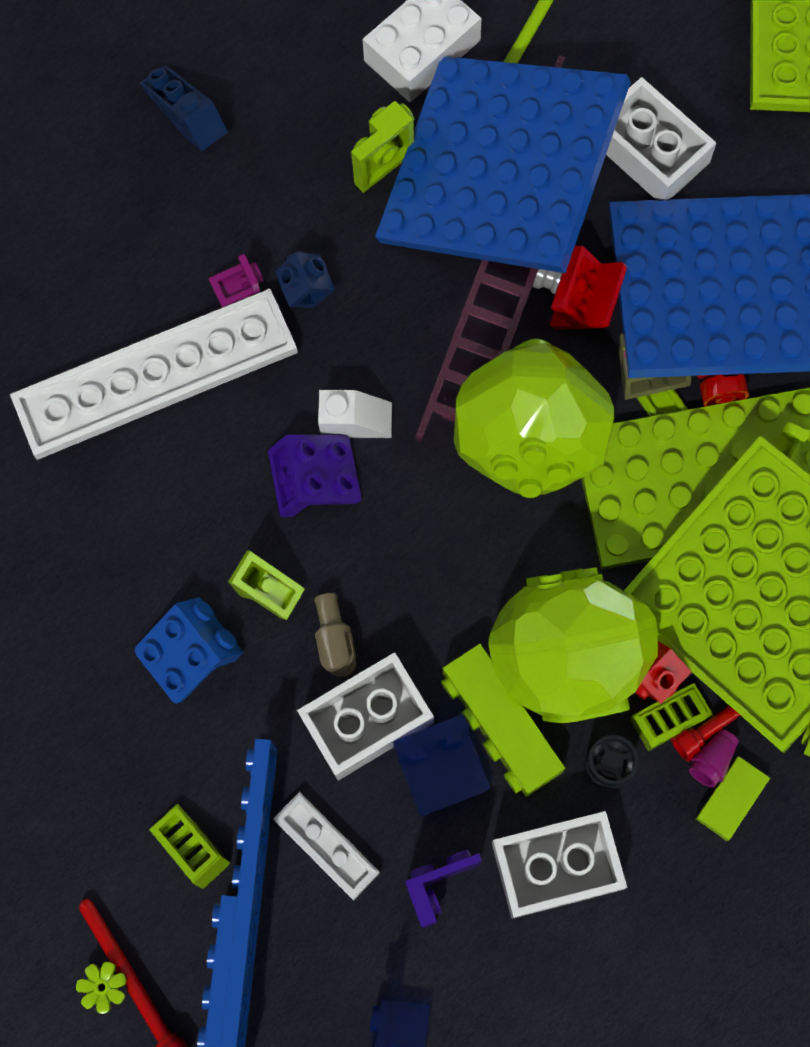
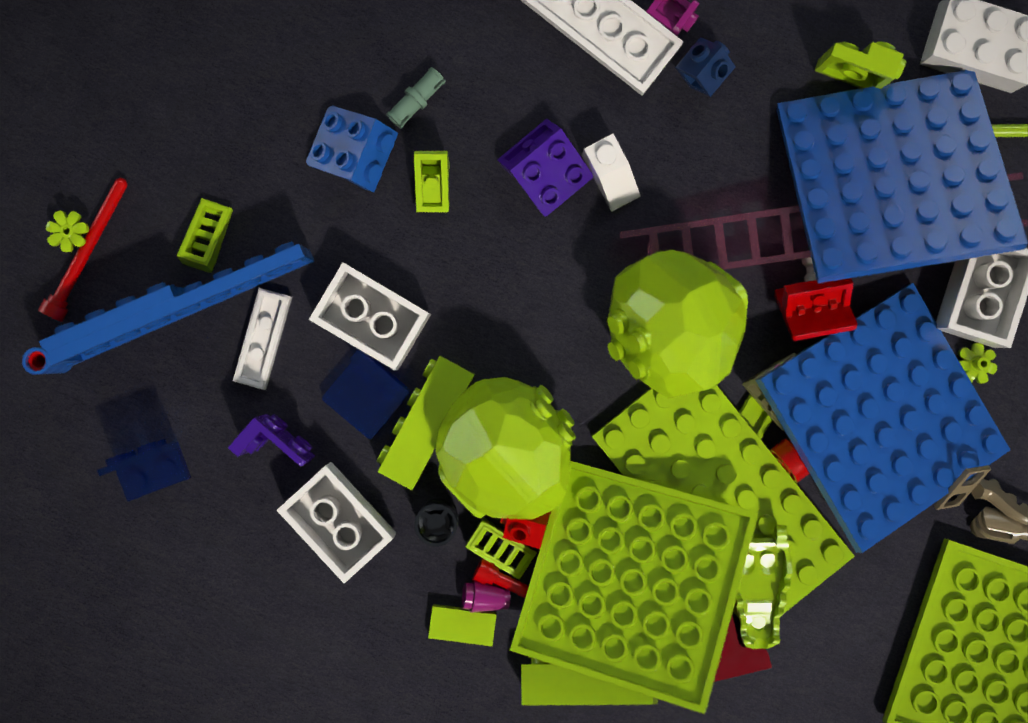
camera: 55 degrees right, 15 degrees up
dark tan arm [314,593,356,677] -> none
none -> sand green pin [386,67,446,129]
none -> lime plant [958,343,997,384]

